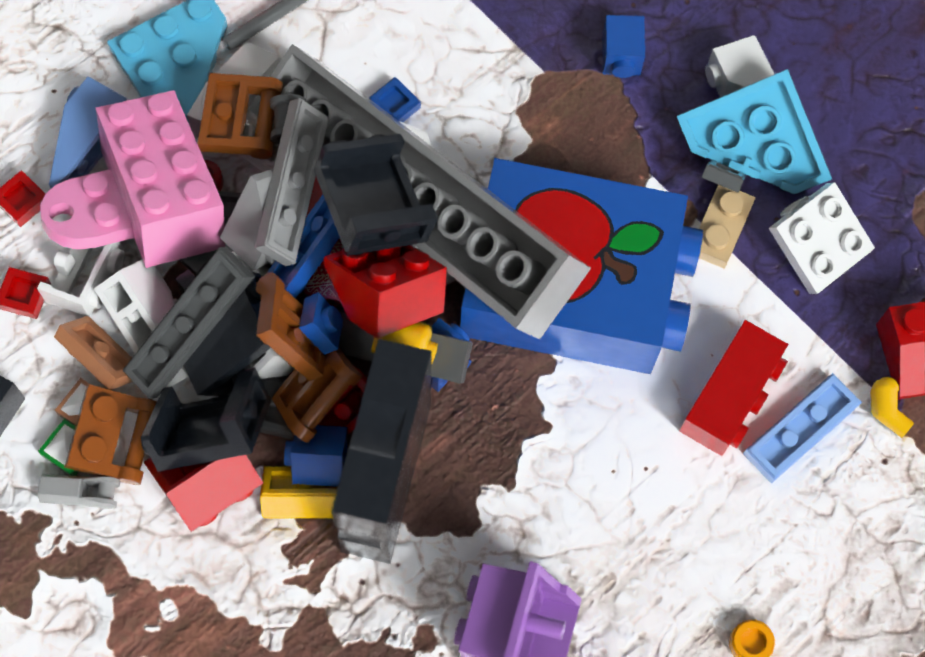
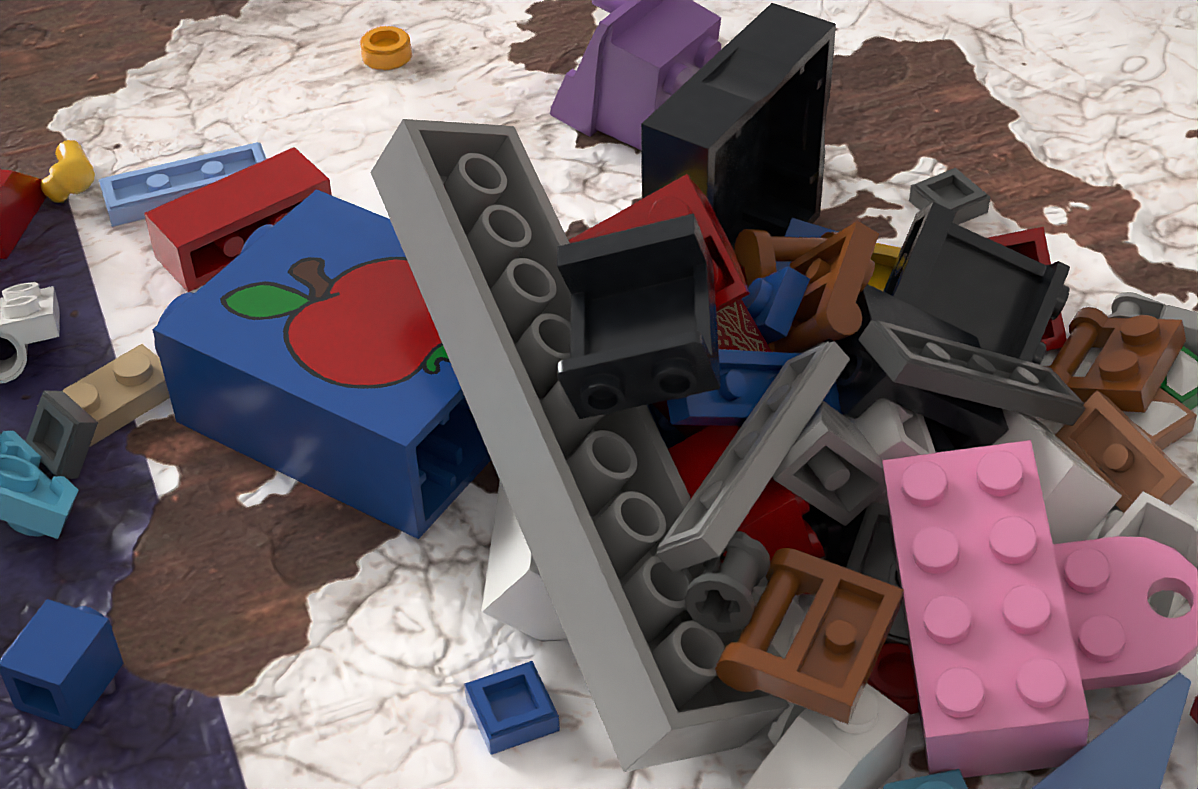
camera: 155 degrees left, 25 degrees down
none -> dark grey tile [909,168,991,225]

